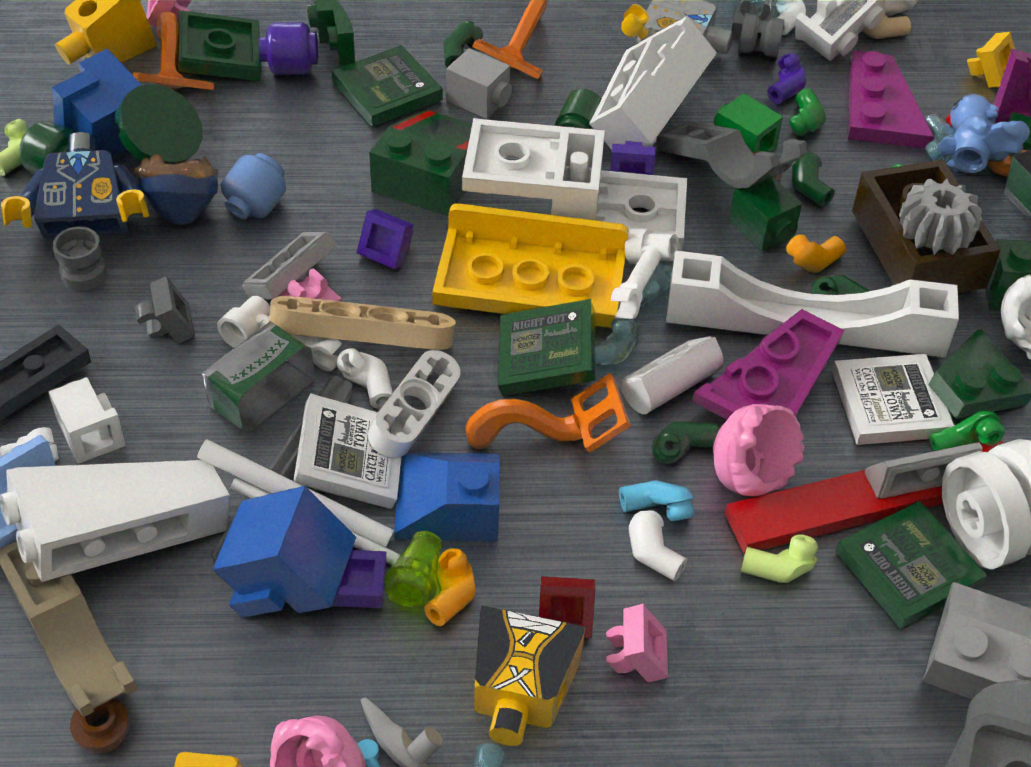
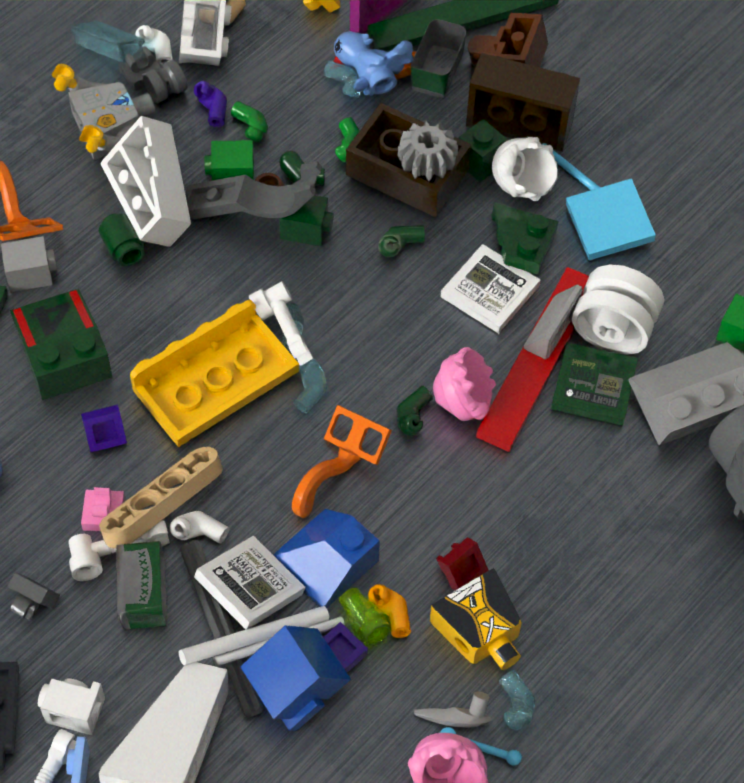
camera: 45 degrees left, 10 degrees up
light grey plate [242,232,337,299] -> none
white beam [368,350,460,458] -> none
white bracket [462,118,687,251] -> none
dark green tile [497,299,595,396] -> none
bright pink tile [606,604,668,683] -> none
dark purple tile [610,141,655,175] -> none
white brick [618,336,723,414] -> none
medium azure arm [619,480,695,521] -> none
white arm [628,510,687,582] -> none
white arch [666,250,959,357] -> none
magenta wing [692,309,844,420] -> none
yellowish green arm [741,535,818,583] -> none
light orange arm [786,234,847,273] -> none
magenta wing [848,51,934,149] -> none
green arm [929,411,1005,451] -> none

